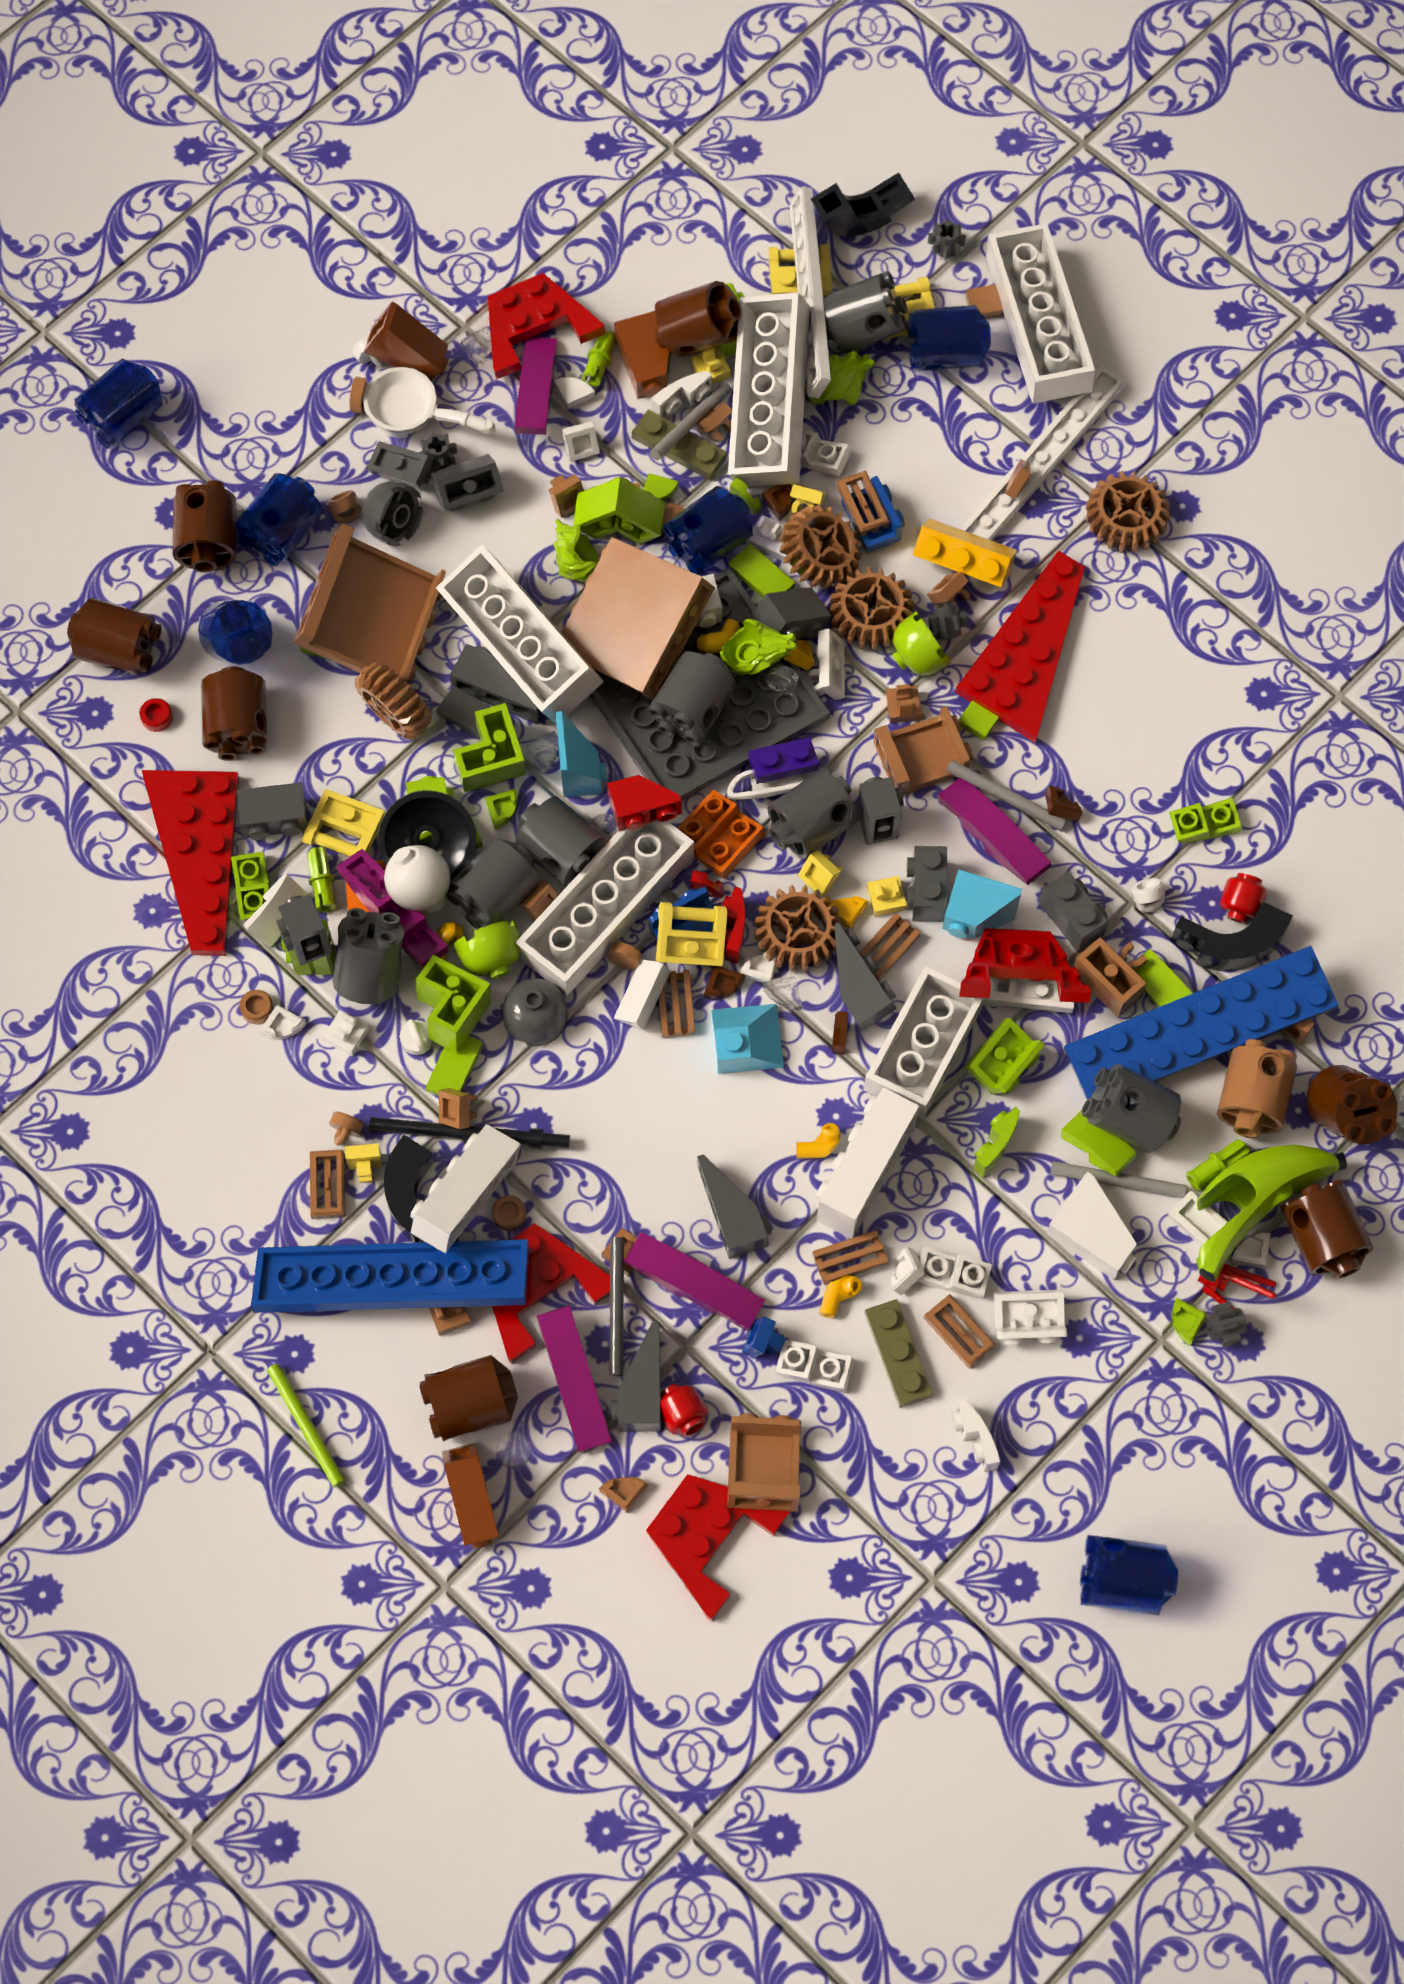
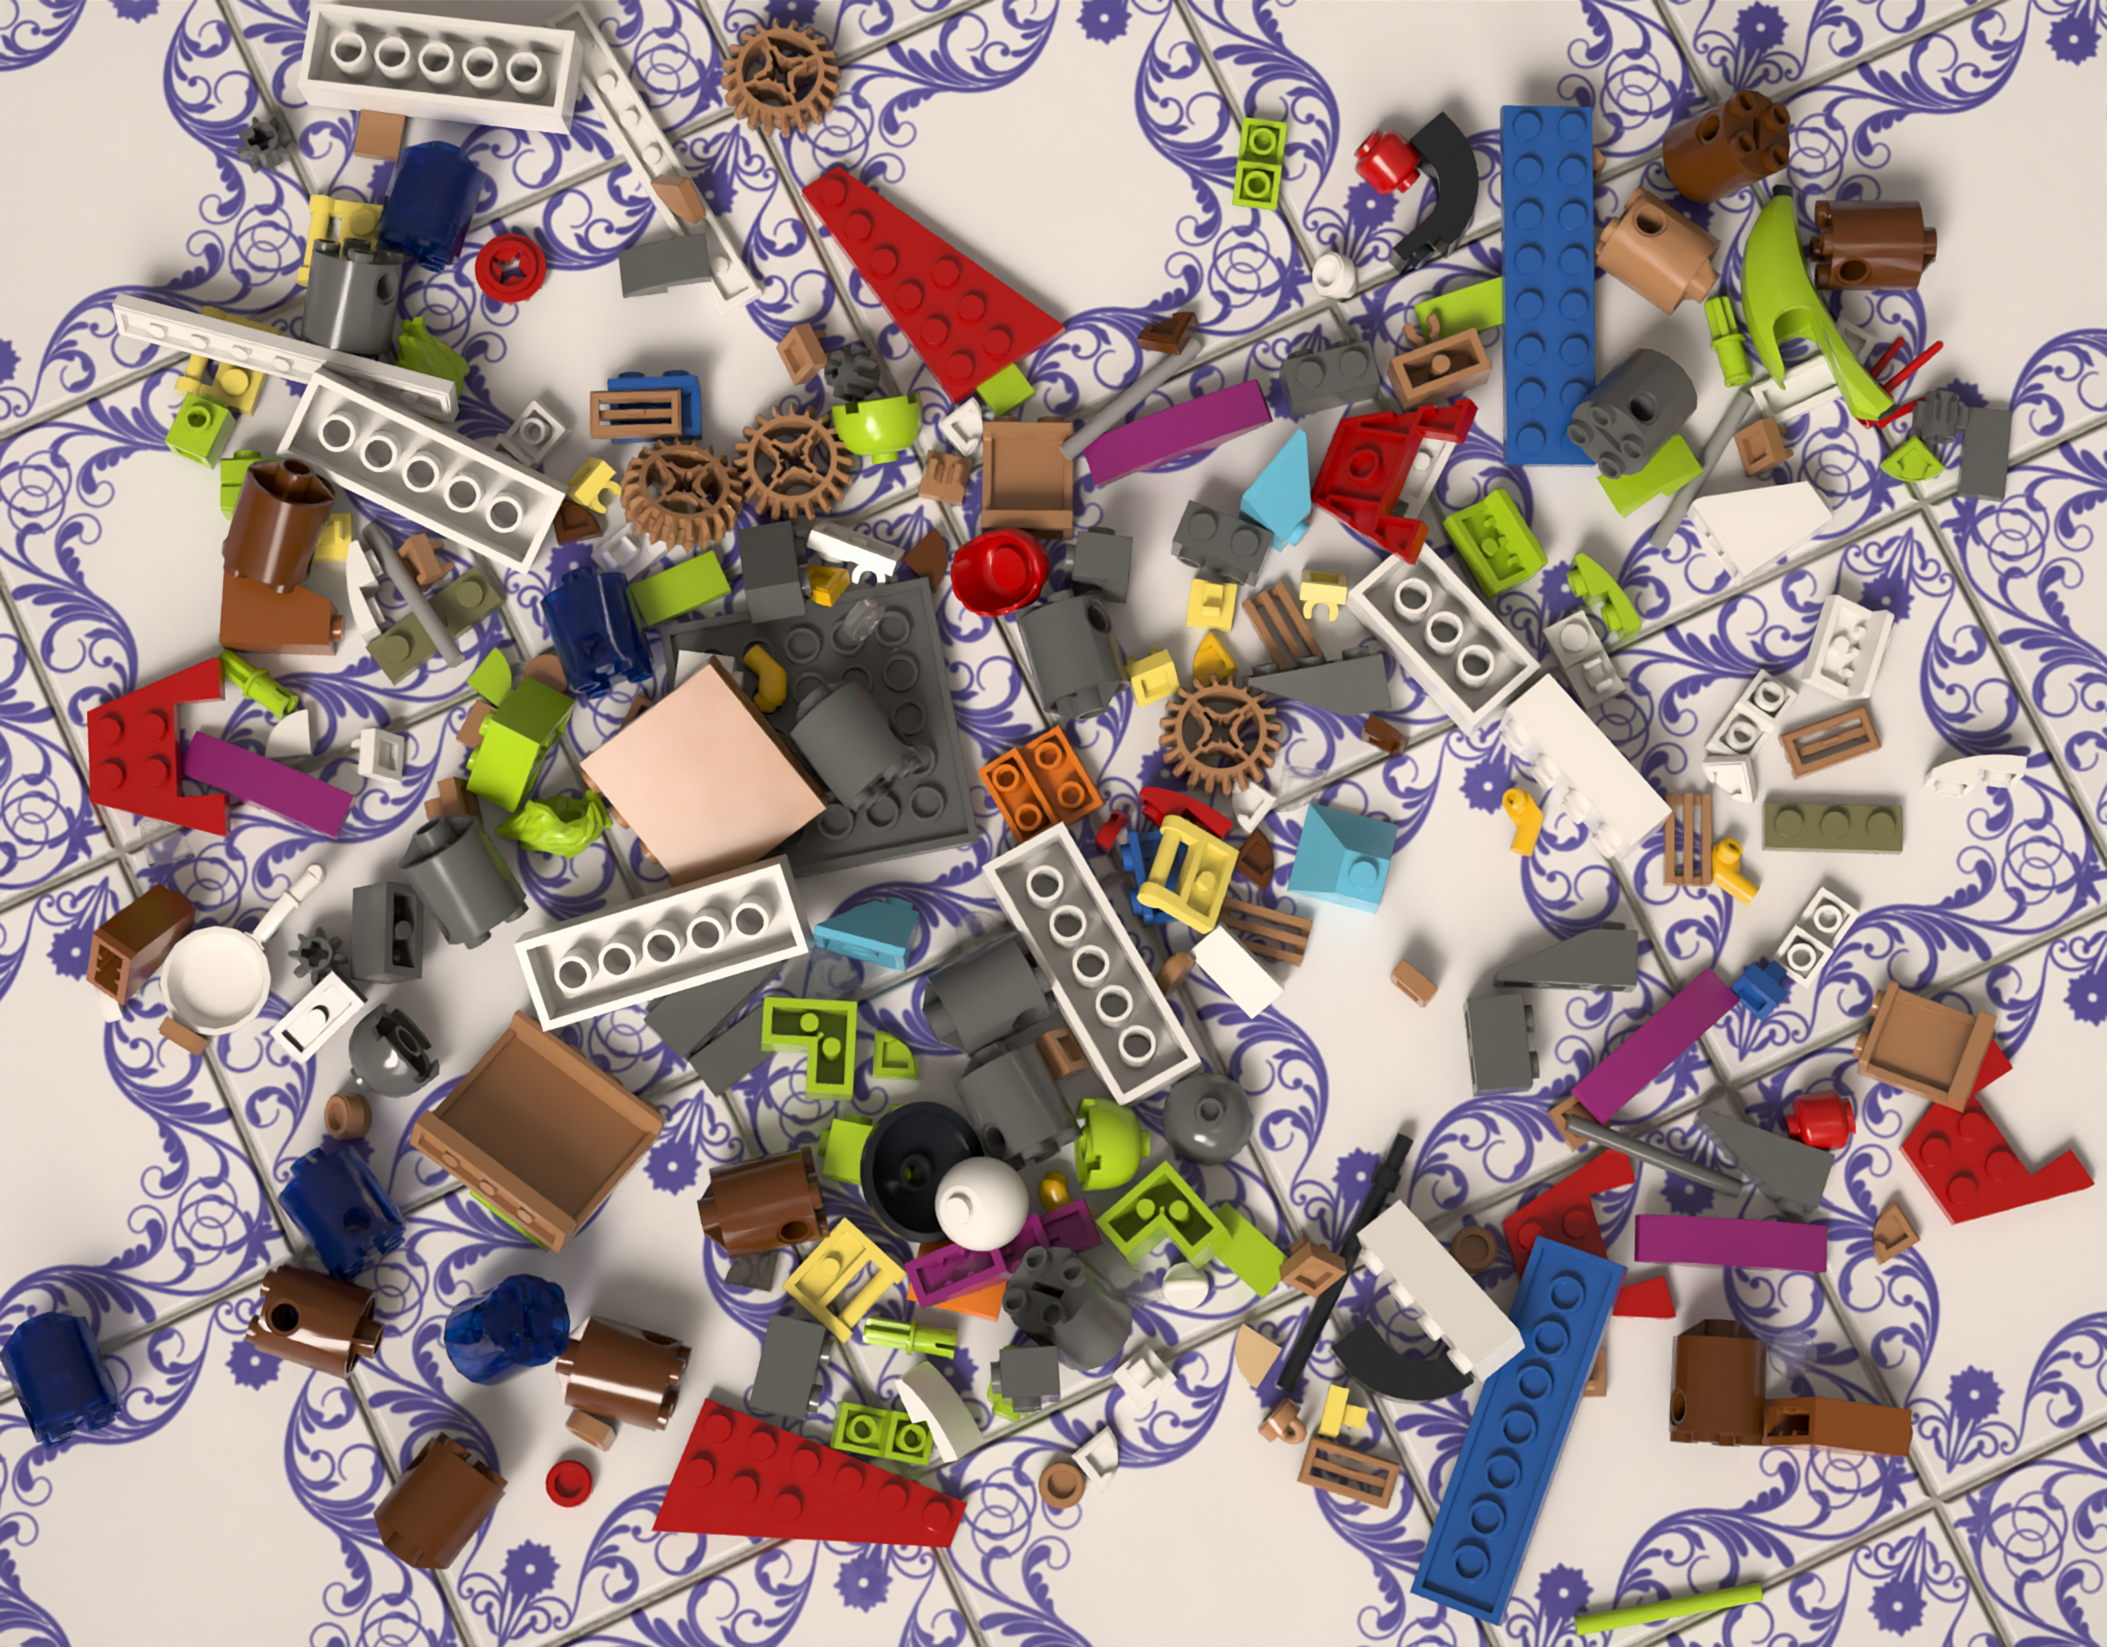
camera: 70 degrees left, 10 degrees up
medium nougat gear [354,661,432,740] -> none
red slope [607,775,682,831] -> none
lime hair [720,619,797,675] -> none
white piece [727,770,803,800] -> none
lime tile [730,477,762,515] -> none
dark purple plate [748,737,819,784] -> none
black arch [811,172,915,237] -> none
yellow brick [913,518,1017,587] -> none
none -> lime brick [164,393,237,470]
none -> dark grey cylinder [398,816,529,950]
none -> red gear [475,234,547,306]
none -> medium nougat tile [565,1409,616,1452]
none -> dark grey slope [618,233,711,298]
none -> reddish brown cylinder [697,1146,831,1260]
none -> clear smoke tile [724,1249,780,1293]
none -> reddish brown tile [902,528,948,593]
none -> white tile [938,397,983,459]
none -> red piece [950,527,1050,617]
none -> clear tile [1105,1266,1164,1310]
none -> tan tile [1235,1323,1282,1389]
none -> light yellow tile [1300,569,1347,621]
none -> medium nougat tile [1390,959,1438,1008]
none -> dark grey brick [1463,993,1540,1097]
none -> white plate [1541,610,1626,713]
none -> medium nougat tile [1733,417,1794,477]
none -> dark grey tile [1957,406,2012,502]

